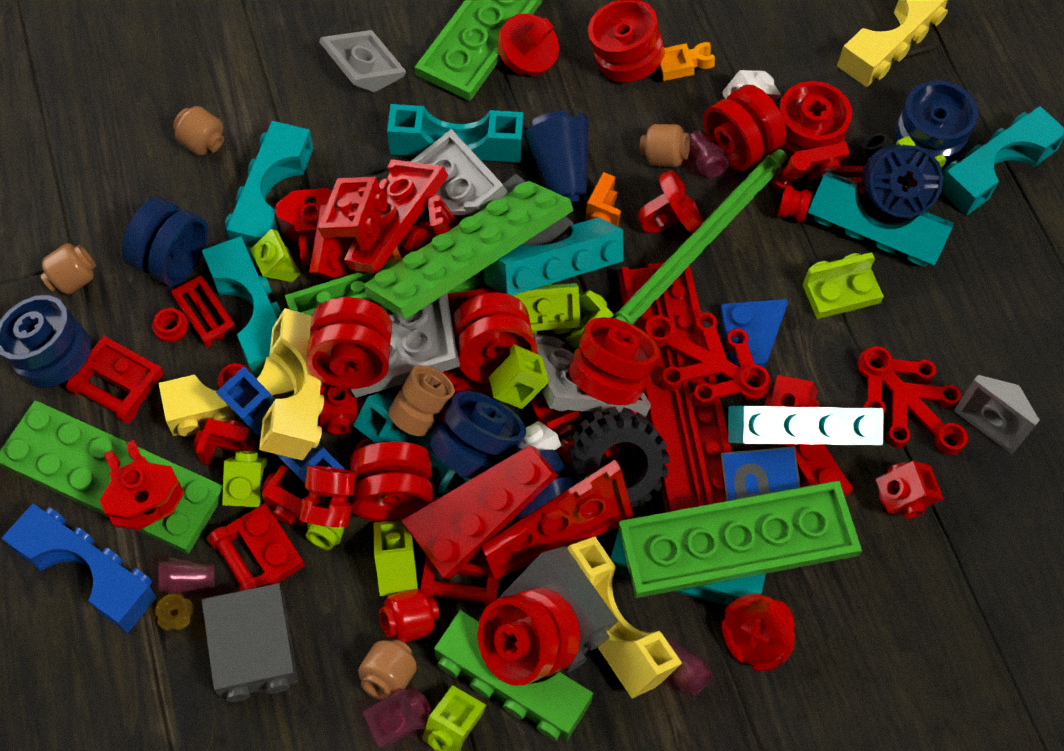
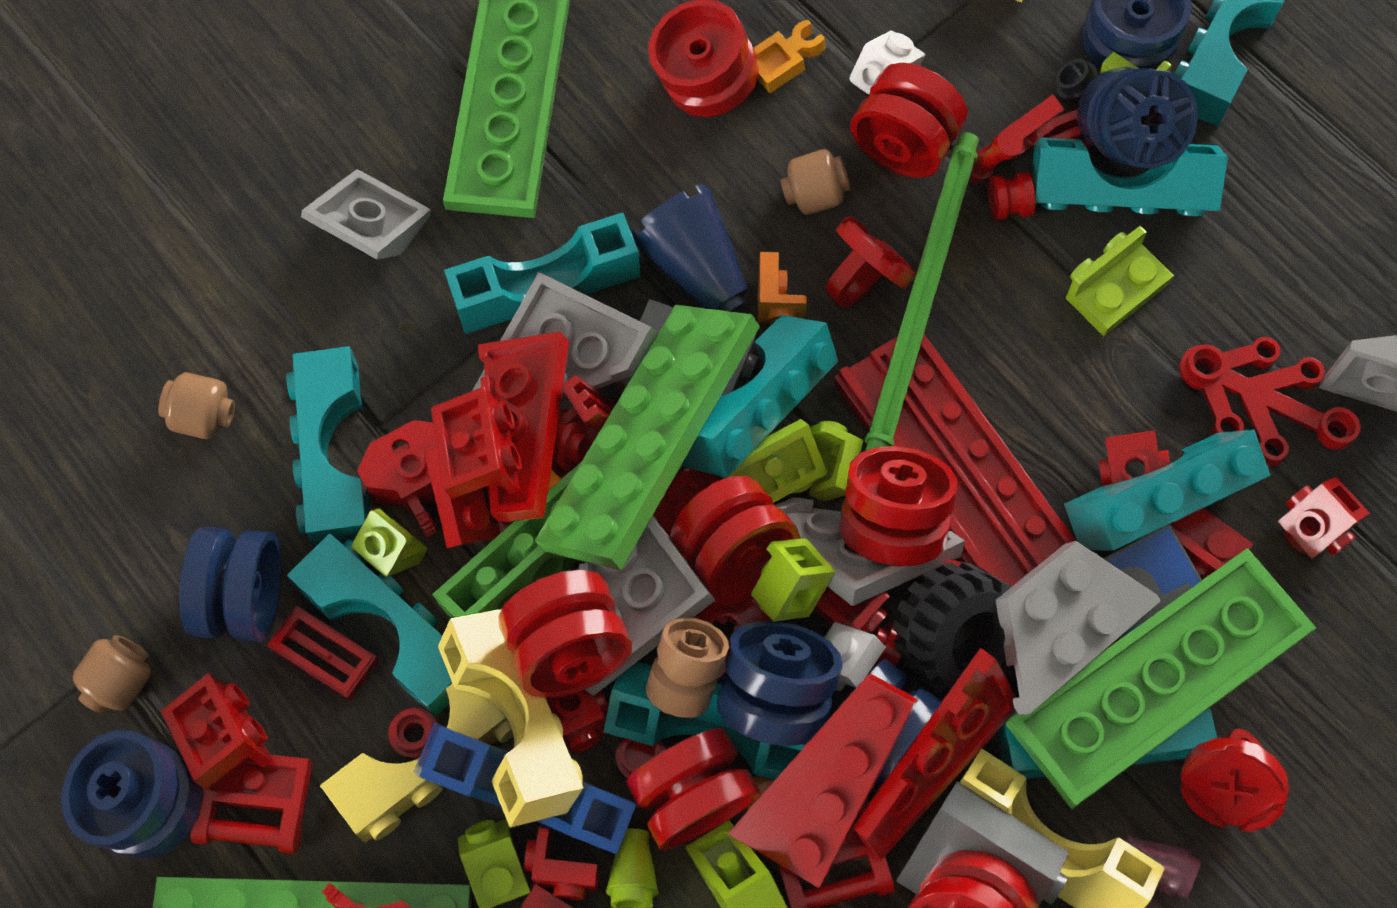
camera: 20 degrees left, 5 degrees up
red plate [152,308,189,342] -> none
red bracket [194,418,255,466] -> none
red wheel [299,465,357,528] -> none
red tile [497,14,559,76] -> none
red plant [644,312,772,408] -> none
clear pink cone [689,131,729,178] -> none
blue wing [720,299,788,368] -> none
red wheel [778,81,852,160] -> none
none -> red bracket [161,673,272,790]
none -> light grey wing [996,541,1161,715]

